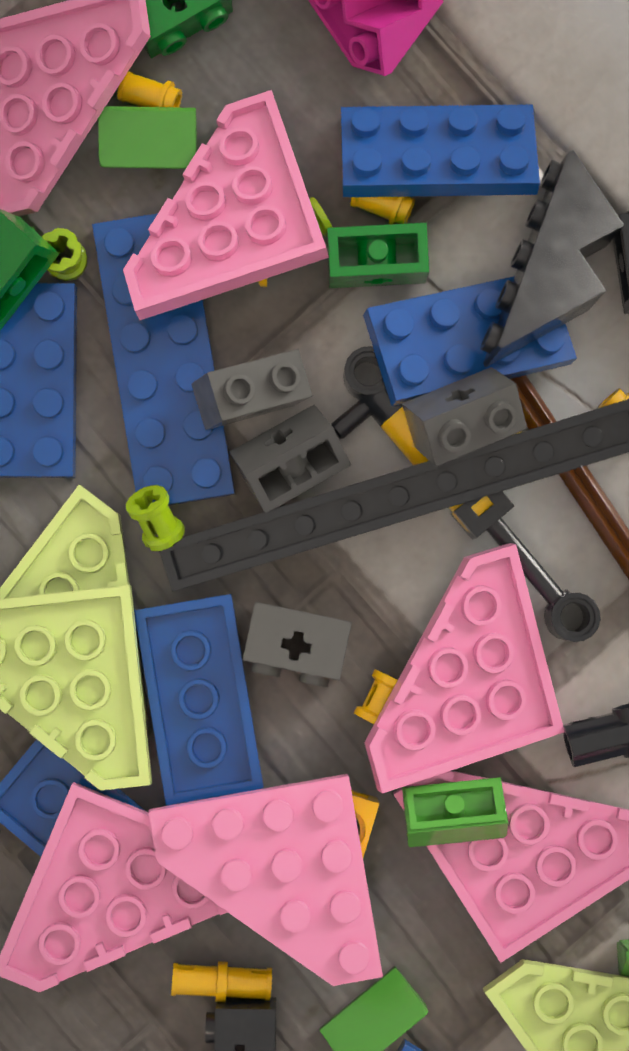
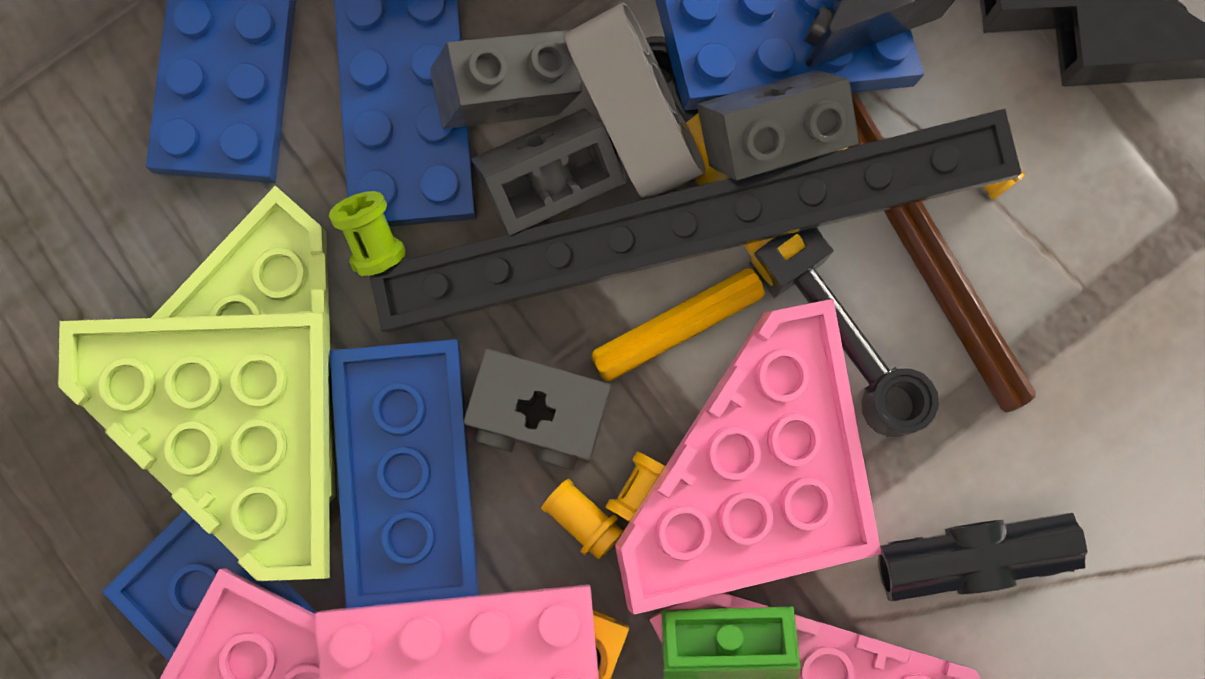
camera: 10 degrees right, 5 degrees down
none -> yellow pin [541,479,624,560]
none -> light grey beam [565,2,706,200]
none -> yellow axle [591,268,765,381]

